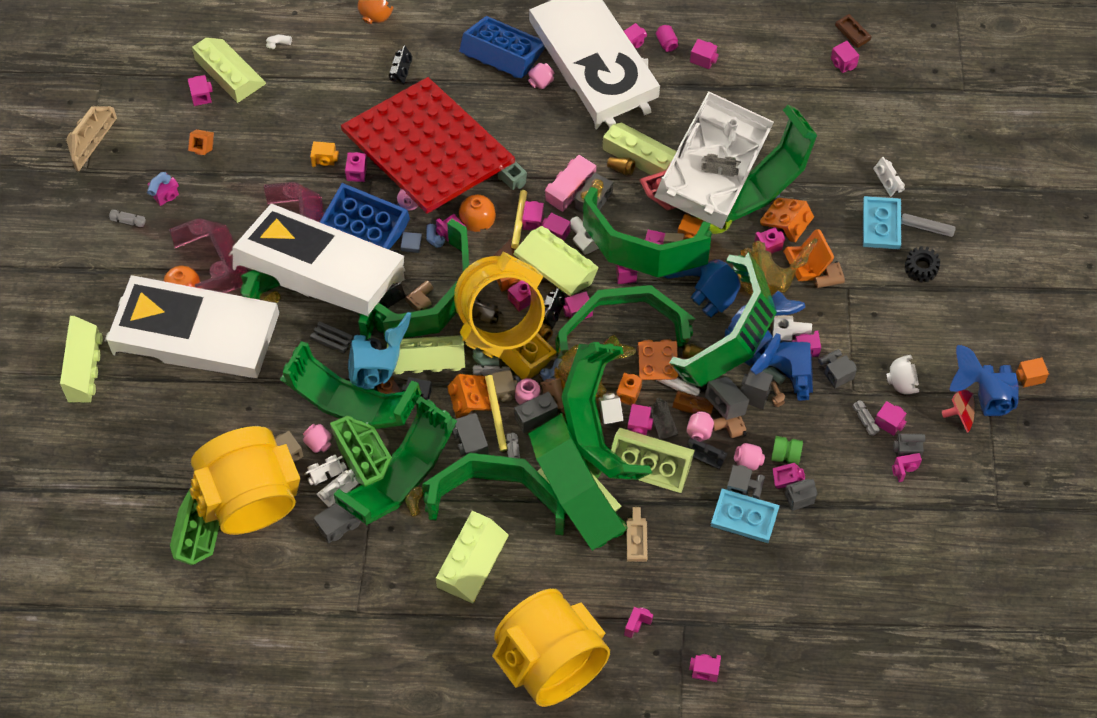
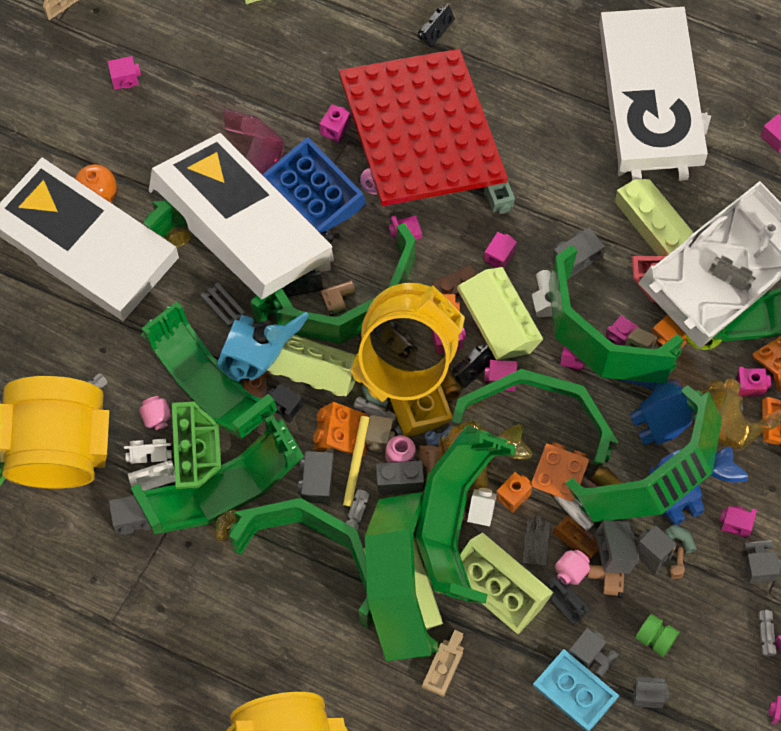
camera: 25 degrees right, 5 degrees up
light grey axle [109,210,146,227] -> none
medium blue arm [147,172,171,196] -> none
clear pink windscreen [169,218,249,293] -> none
orange brick [188,129,214,155] -> none
dark tan brick [275,431,304,462] -> none
light orange brick [310,141,339,167] -> none
sand blue tile [401,232,422,253] -> none
medium blue arm [426,224,445,248] -> none
yellowish green slope [436,511,509,603] -> none
blue slope [459,16,545,78] -> none
orange cylinder [459,194,496,232] -> none
light yellow bar [511,190,527,249] -> none
bright pink head [528,63,555,89] -> none
dark pink brick [541,213,571,241] -> none
bright pink brick [545,155,596,212] -> none
clear yellow arm [580,179,603,201] -> none
pearl gold cone [607,157,635,176] -> none
dark pink brick [624,23,647,48] -> none
dark pink brick [627,404,653,436] -> none
dark pink brick [656,25,678,52] -> none
bright pink head [734,443,765,471] -> none
blue hips [750,333,813,401] -> none
white piece [772,315,812,342] -> none
dark pink bracket [773,463,805,489] -> none

